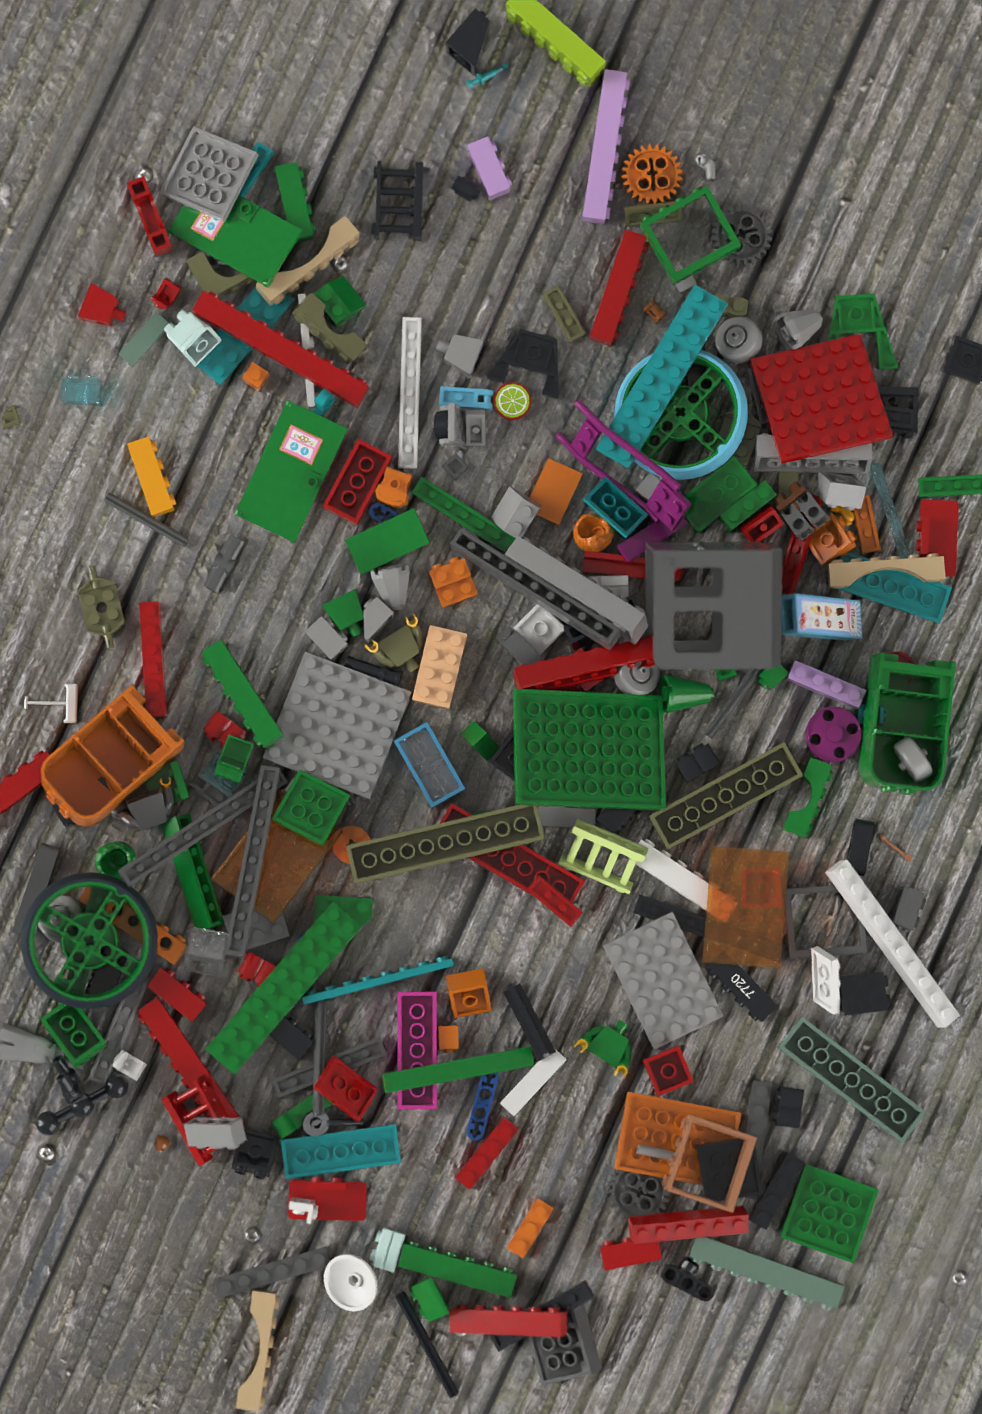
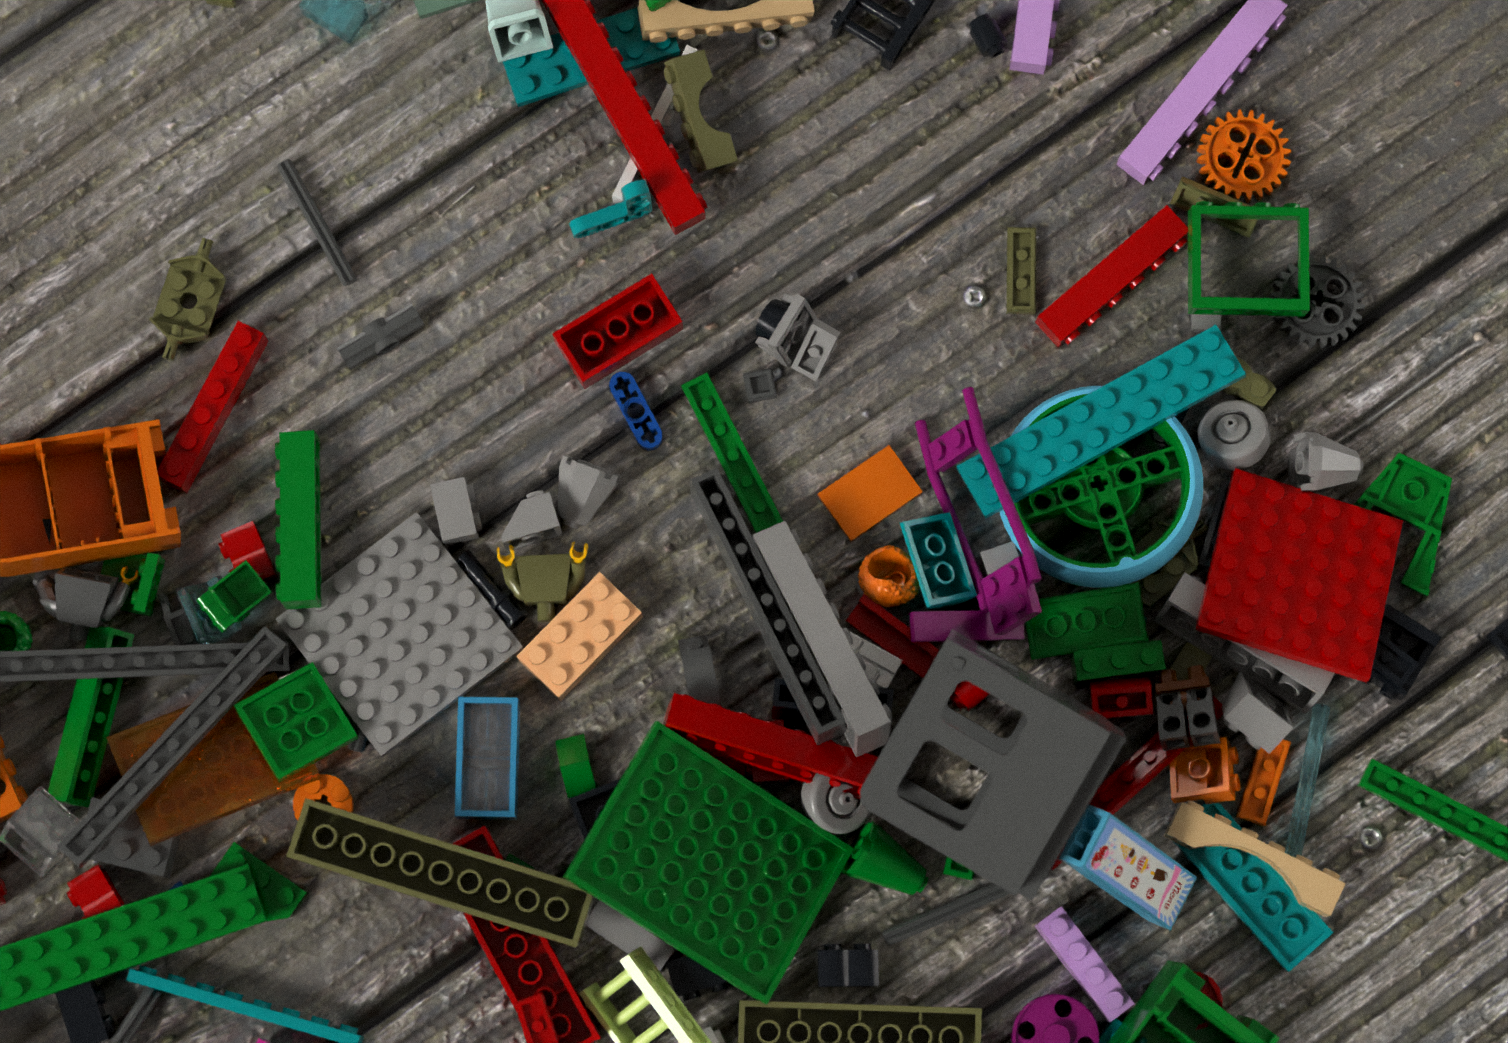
camera: 30 degrees right, 5 degrees down
white piece [24,684,78,723] -> none
light orange brick [127,436,176,518] -> none
green door [234,400,348,543] -> none
orange brick [242,362,270,392] -> none
green slope [314,275,367,328] -> none
green torso [322,589,364,638] -> none
green tile [345,508,430,575] -> none
orange piece [374,466,413,508] -> none
white tile [398,317,422,469] -> none
orange plate [429,556,478,608] -> none
light grey torso [436,335,483,377] -> none
medium azure plate [439,386,494,410] -> none
black wing [487,329,559,400] -> none
light grey slope [490,486,542,539] -> none
lime tile [494,382,531,421] -> none
white plate [513,605,565,655] -> none
dark orange bush [643,299,668,324] -> none
light grey arm [696,154,716,180] -> none
green brick [758,665,789,691] -> none
light orange arm [830,506,855,526] -> none
red bracket [915,499,958,577] -> none

